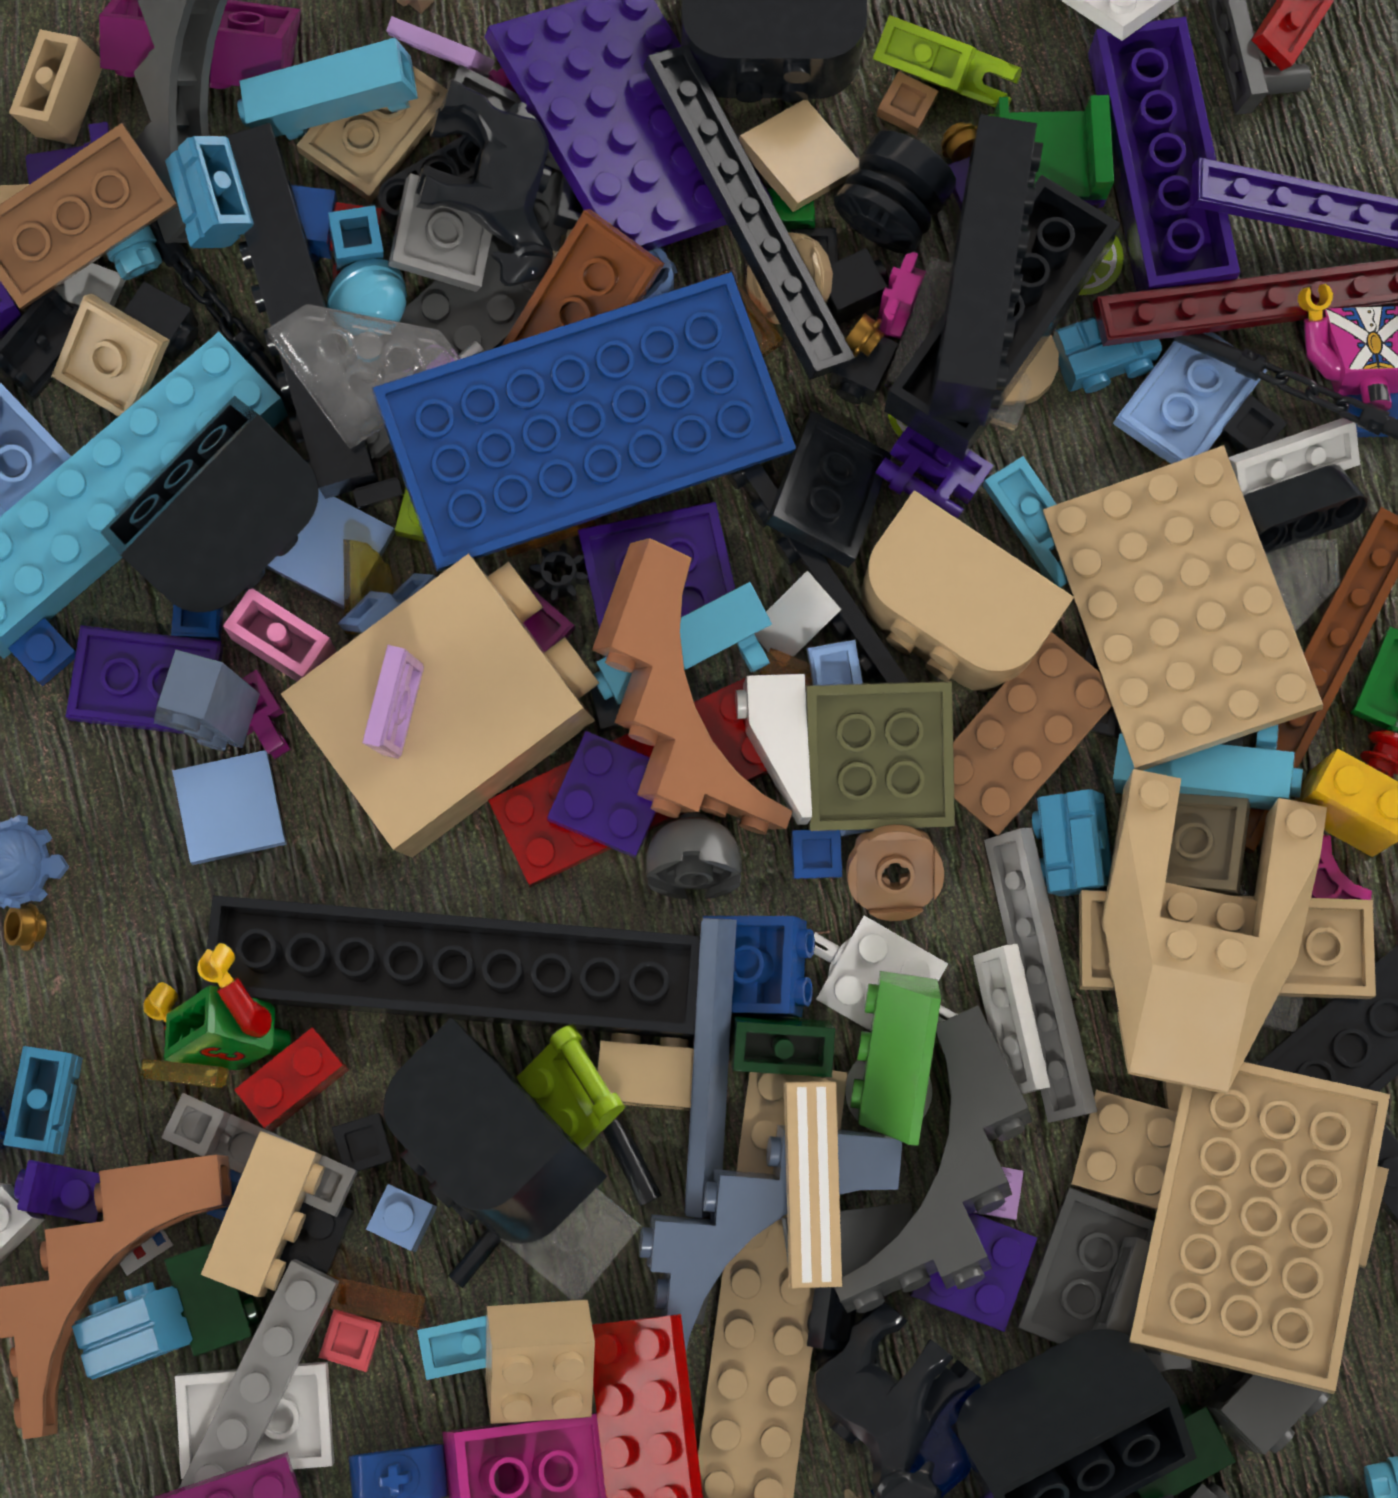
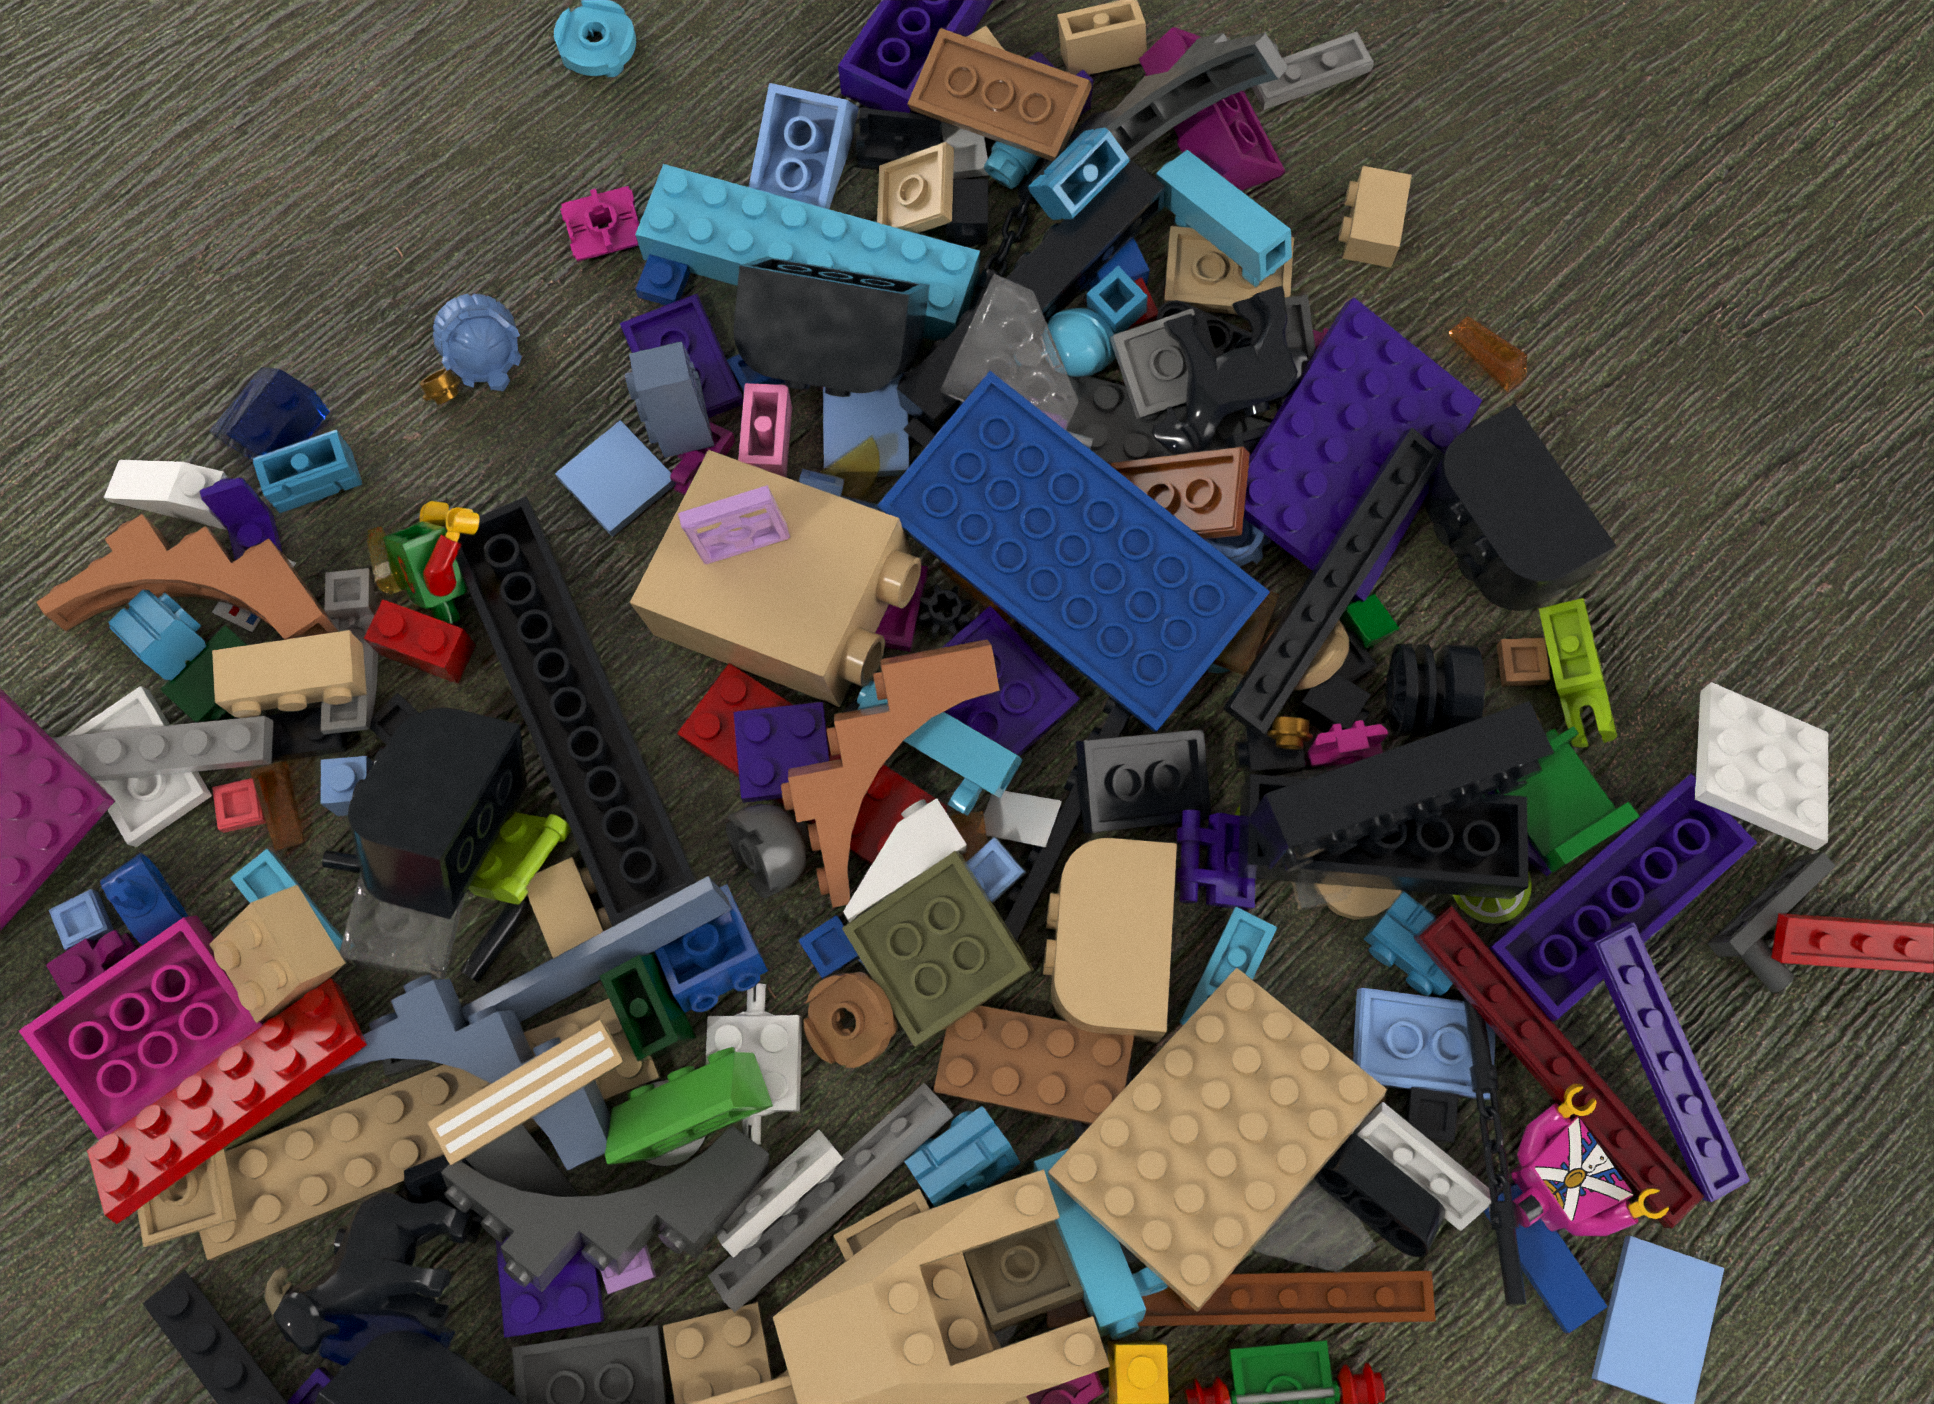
camera: 65 degrees right, 5 degrees down
lavender piece [386,16,495,77] -> none
tan tile [738,100,860,212] -> none

